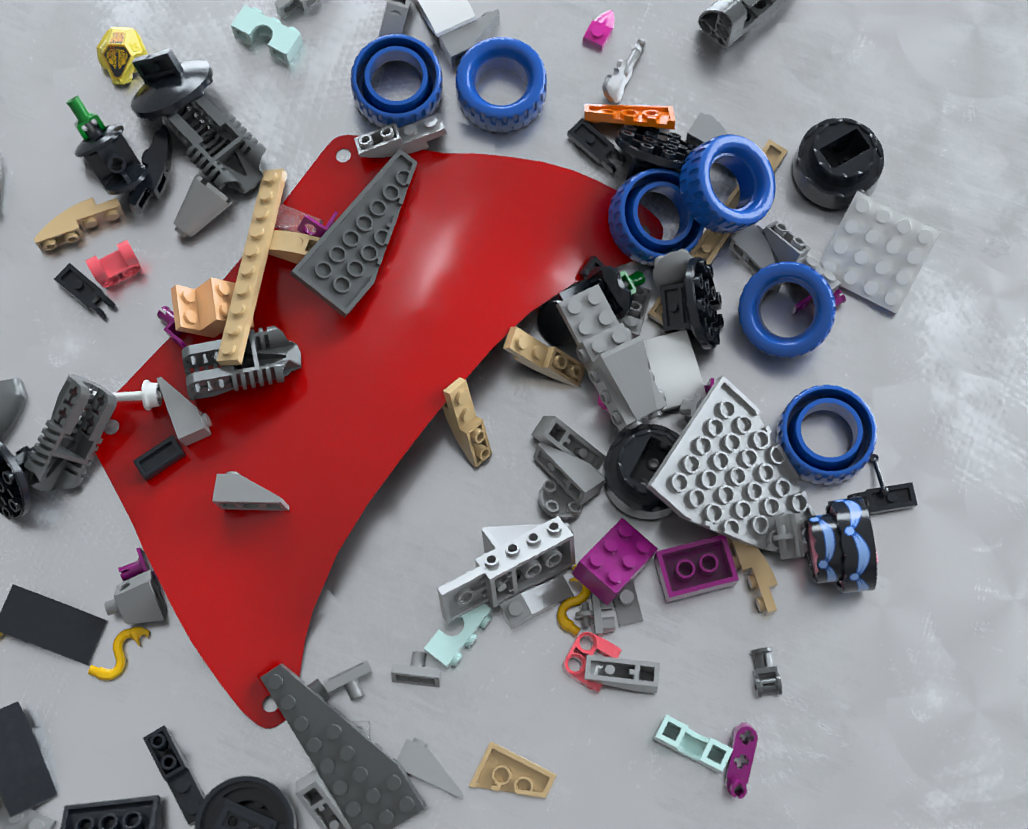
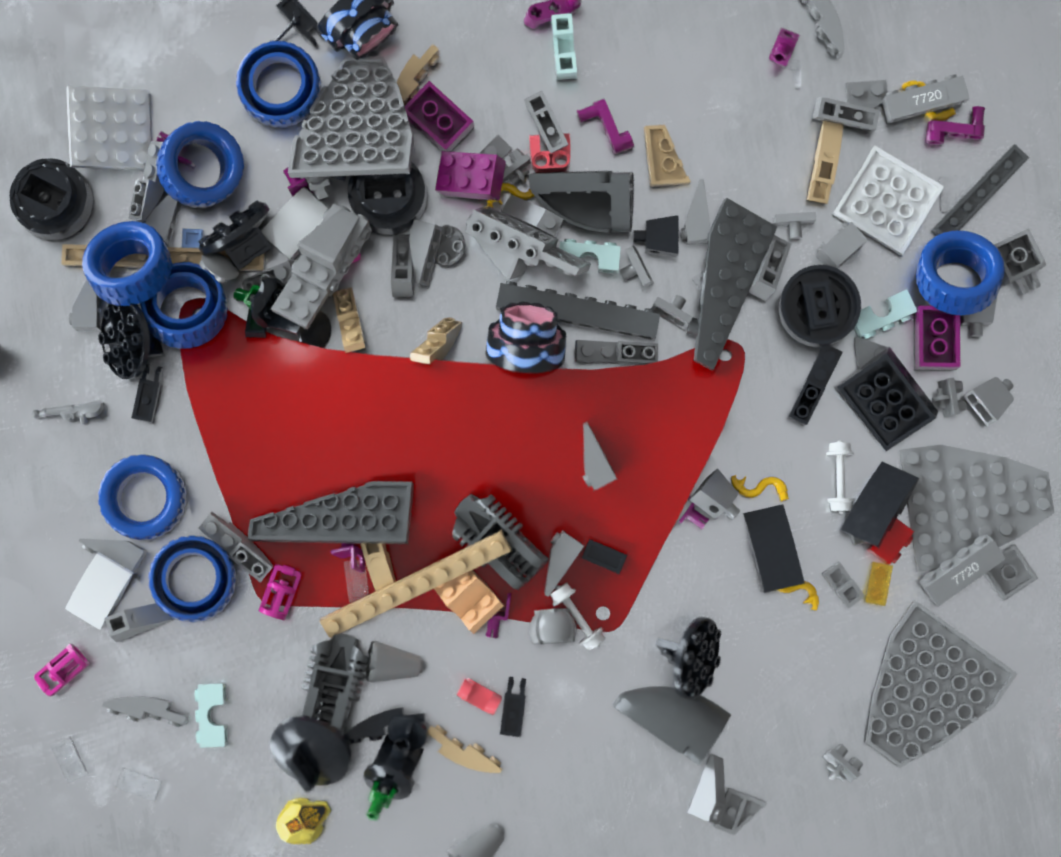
camera: 120 degrees left, 10 degrees up
dark grey connector [24,374,117,491] -> none
dark pink plate [583,10,615,50] -> none
orange wing [584,104,675,130] -> none
dark grey connector [751,647,782,698] -> none
light grey hips [773,513,808,560] -> none
none -> light blue tile [182,229,204,248]
none -> dark pink piece [258,565,301,620]
none -> piece [485,301,566,373]
none -> dark grey brick [496,281,660,341]
none -> dark grey panel [529,171,634,233]
none -> light grey piece [529,609,577,644]
none -> light grey slope [575,340,658,365]
none -> magenta beam [576,99,634,155]
none -> black torso [633,216,679,257]
none -> white piece [827,440,855,515]

